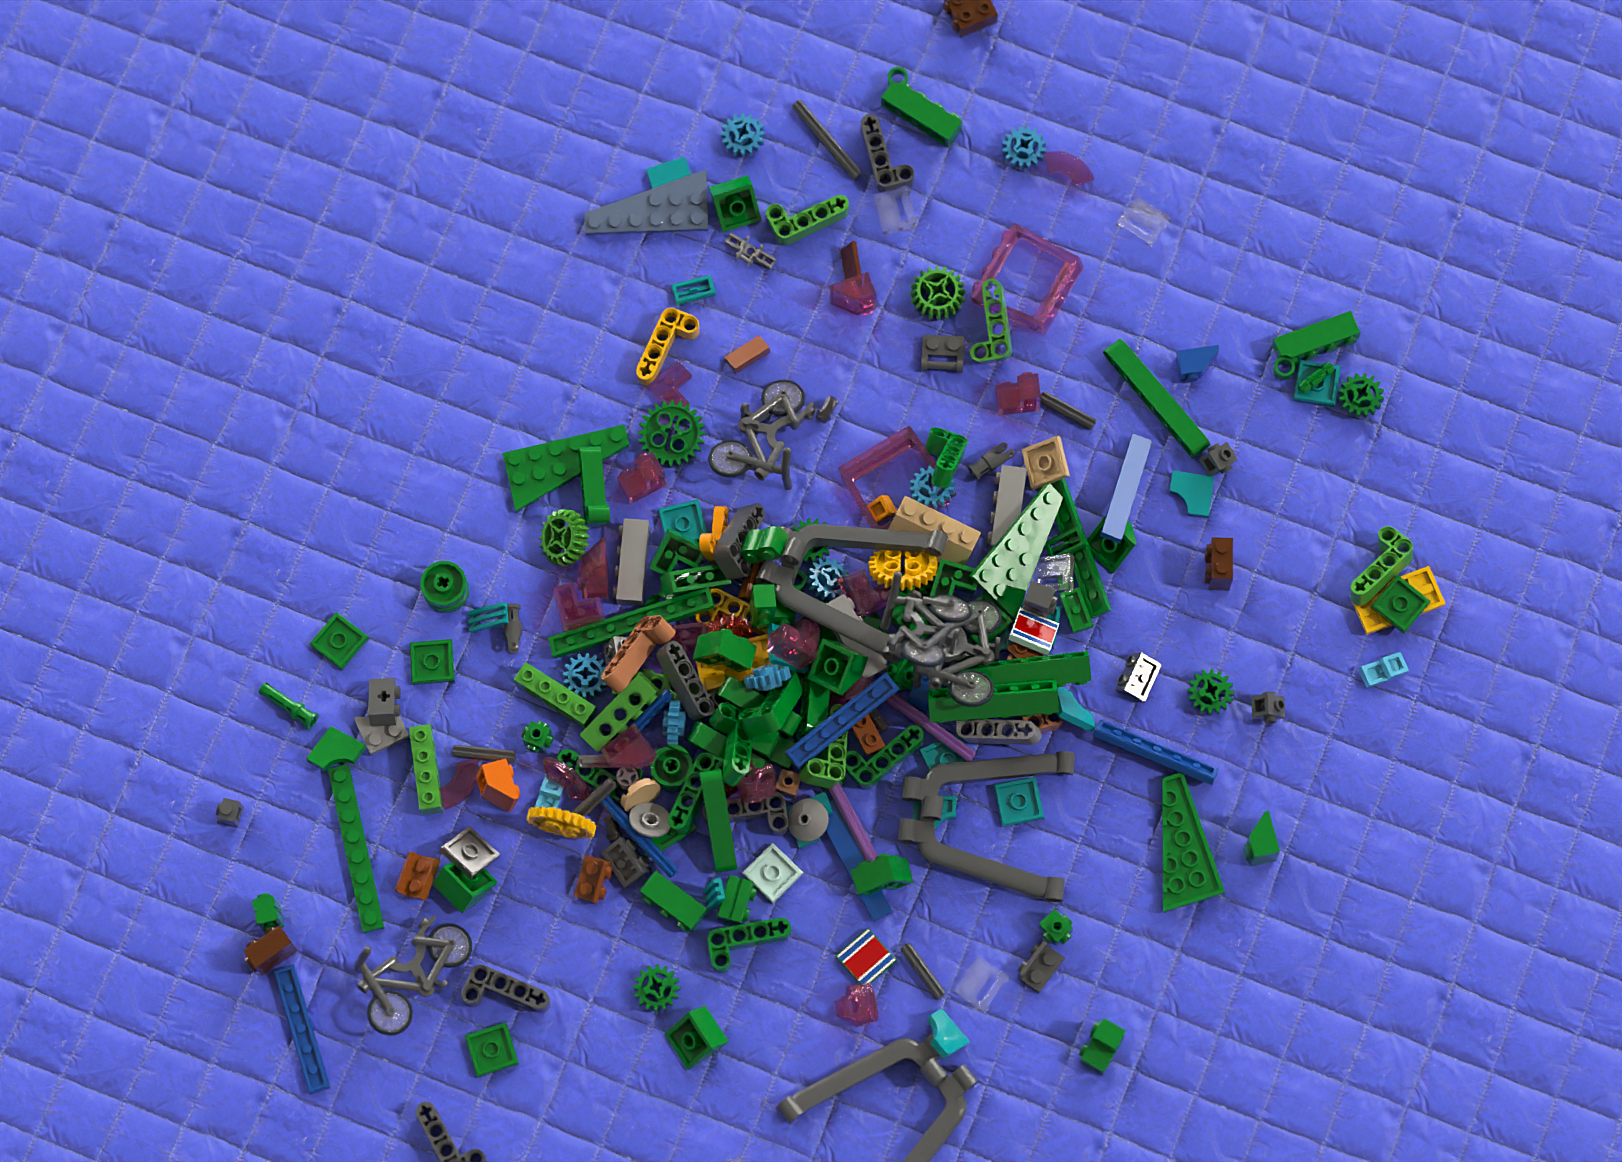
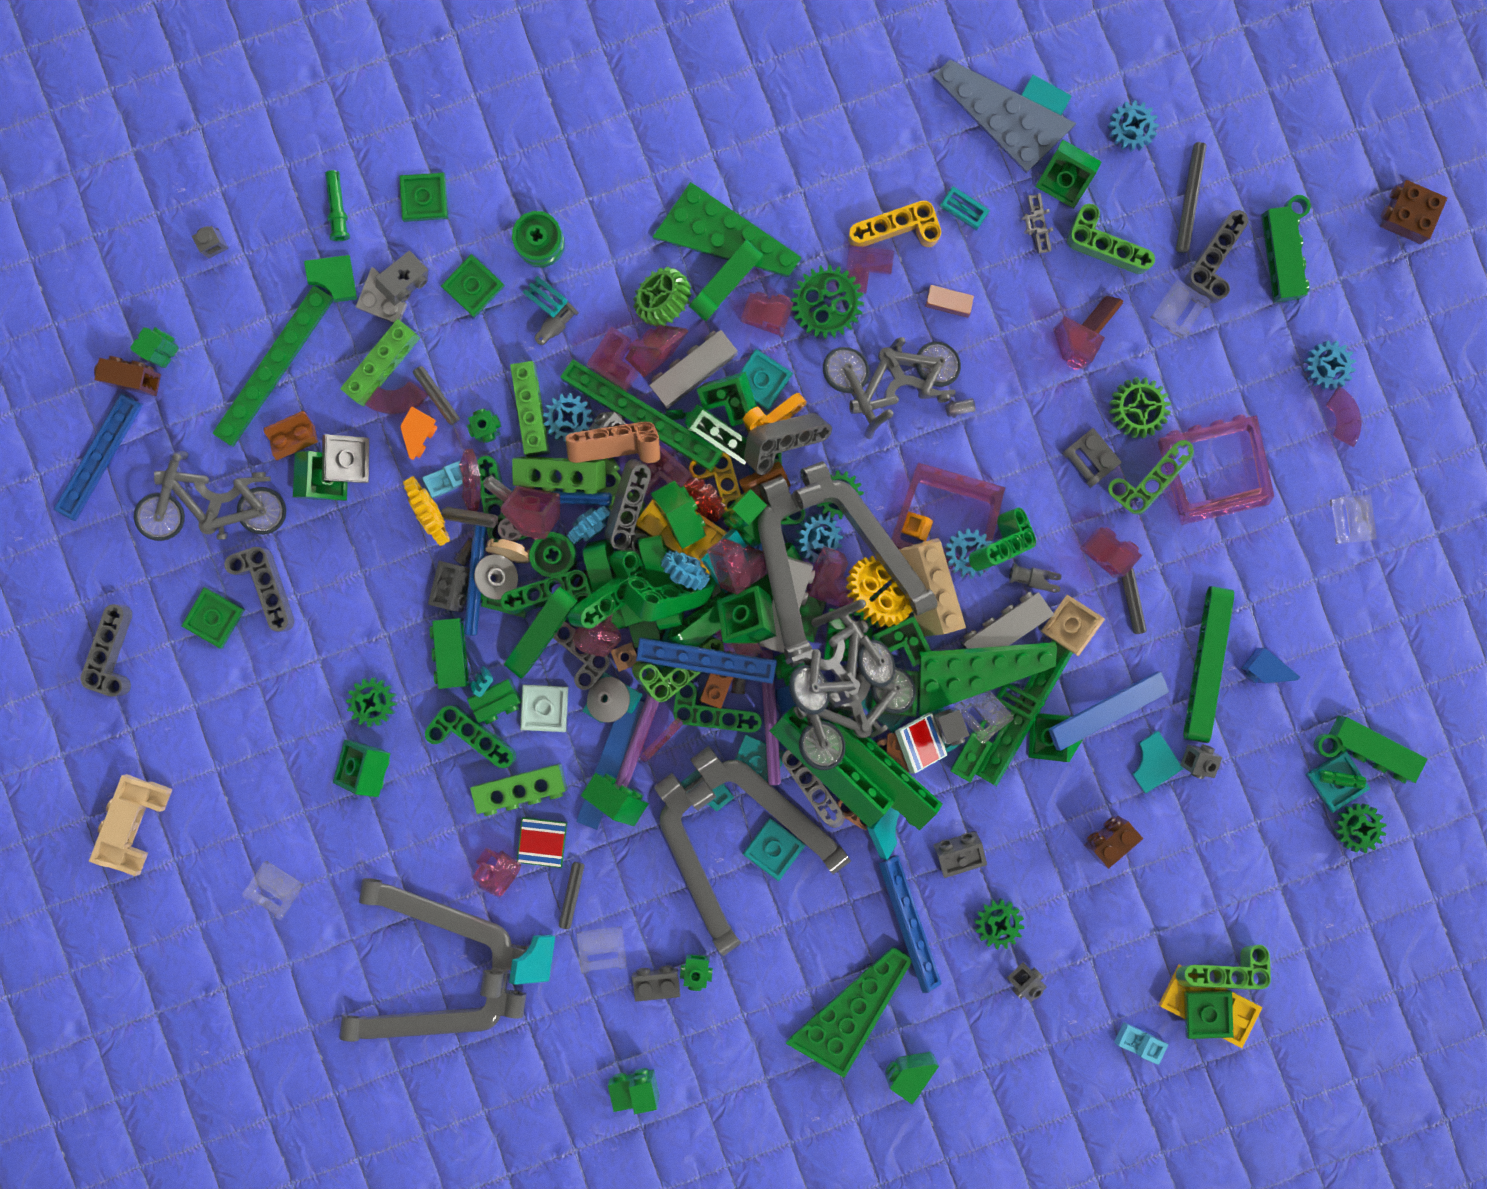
camera: 45 degrees right, 15 degrees up
dark orange bracket [574,854,613,904] -> none
green brick [740,526,788,563] -> none
none -> bright green brick [470,763,568,817]
none -> clear pink tile [639,717,683,762]

